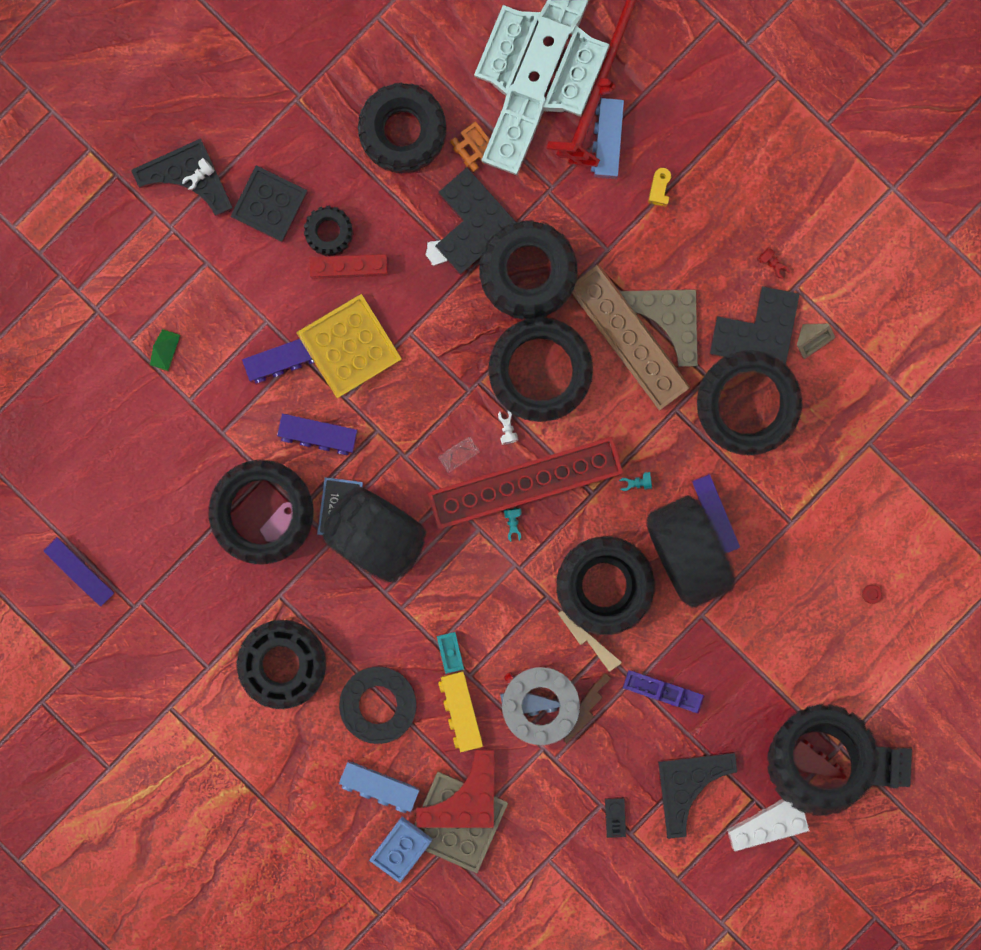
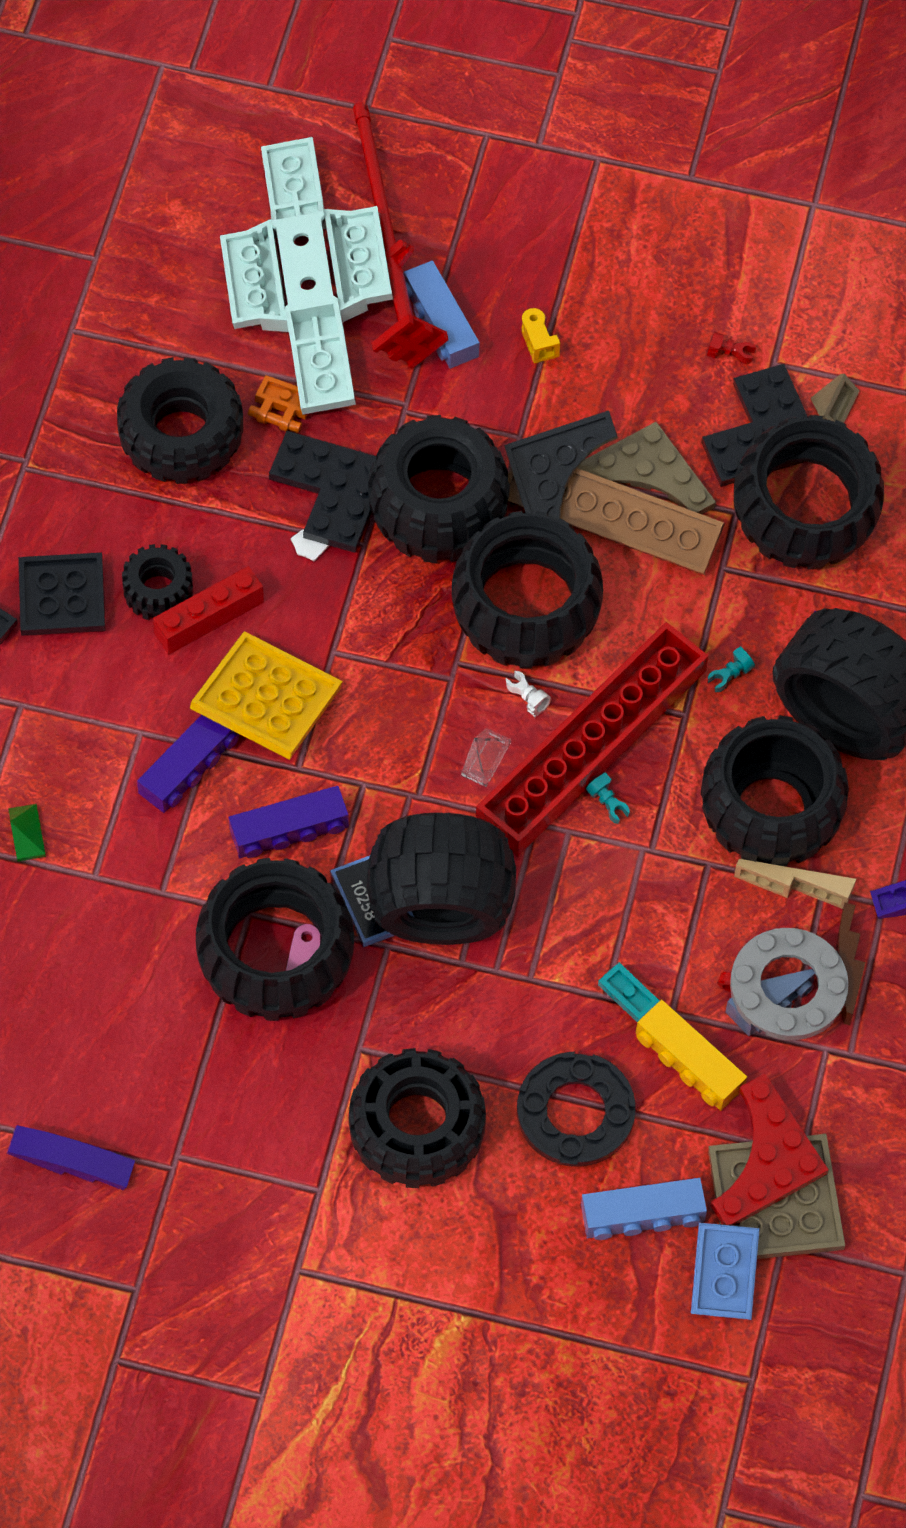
camera: 30 degrees left, 25 degrees down
none -> black plate [504,410,618,520]

